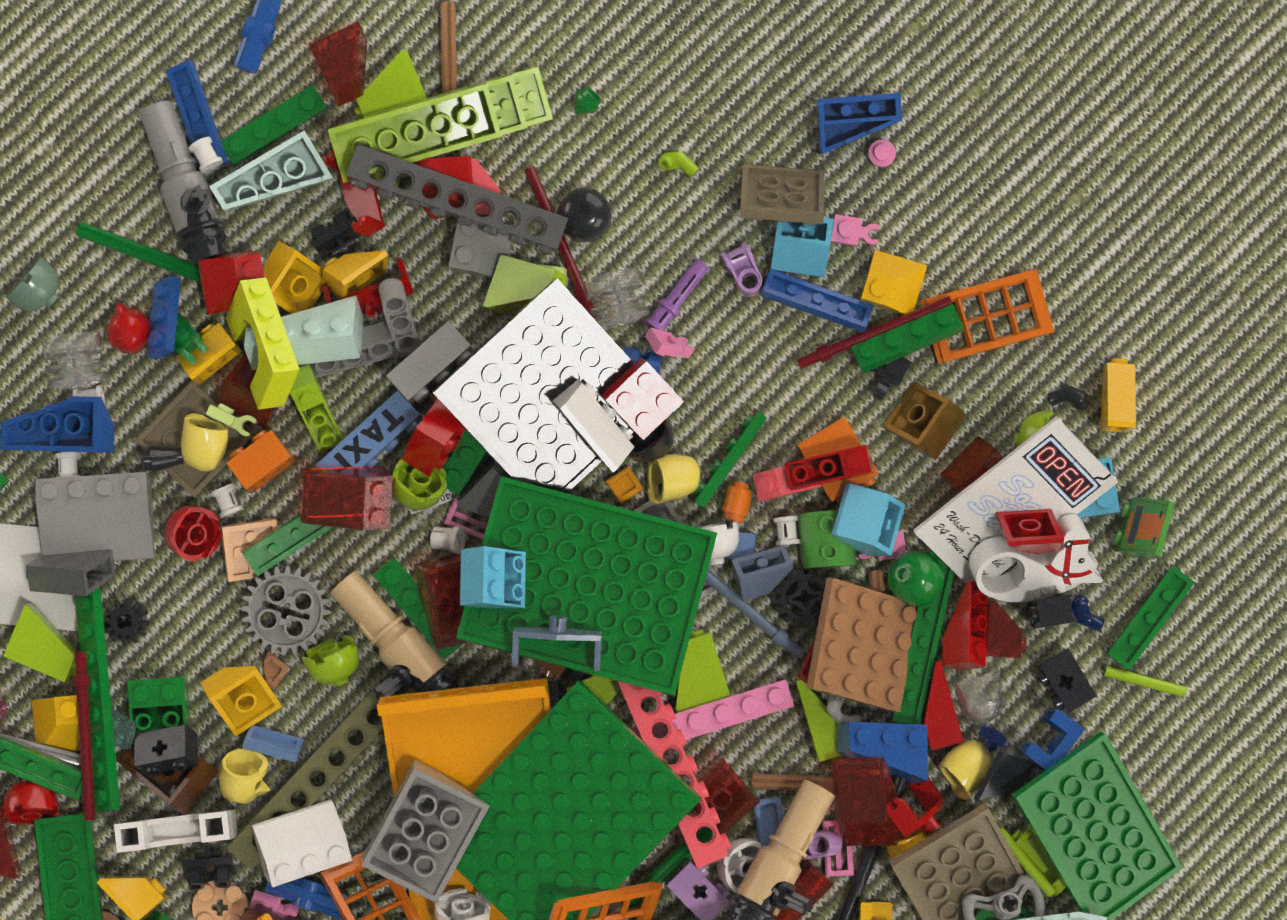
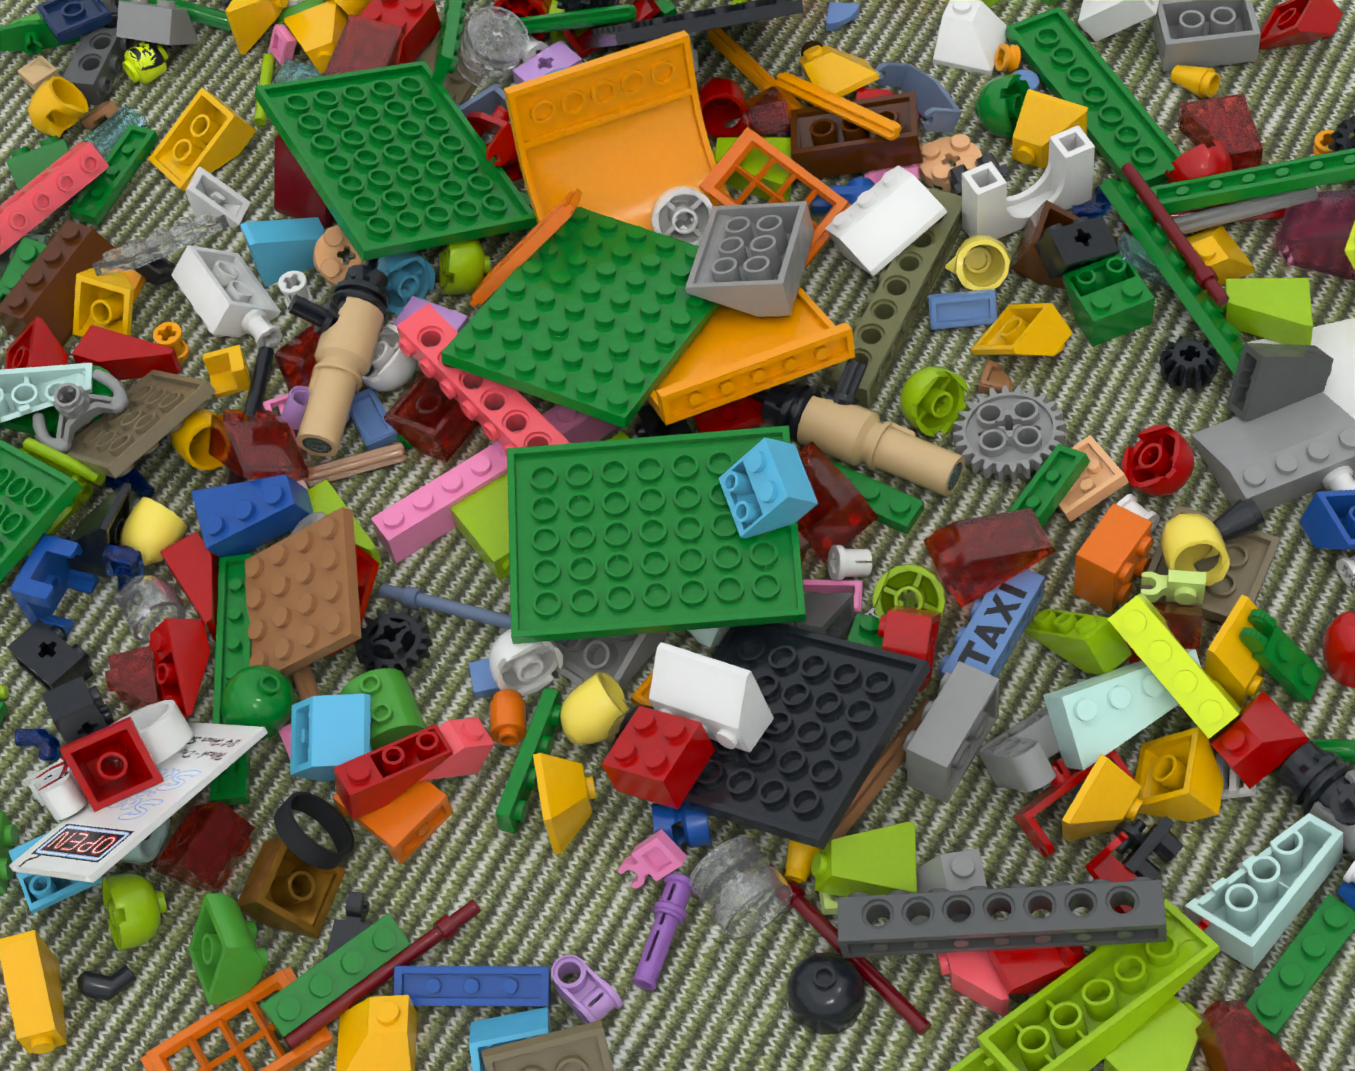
camera: 170 degrees right, 30 degrees down
blue plate [147,275,181,360] -> none
sand blue piece [512,616,602,671] -> none
sand blue slope [732,545,793,601] -> none
white bush [773,516,800,546] -> none
red piece [886,777,946,837] -> none
none -> bright green brick [188,893,268,1005]
none -> black tyre [274,791,354,870]
none -> yellow slope [533,753,597,855]
none -> clear blue arm [1072,186,1112,219]

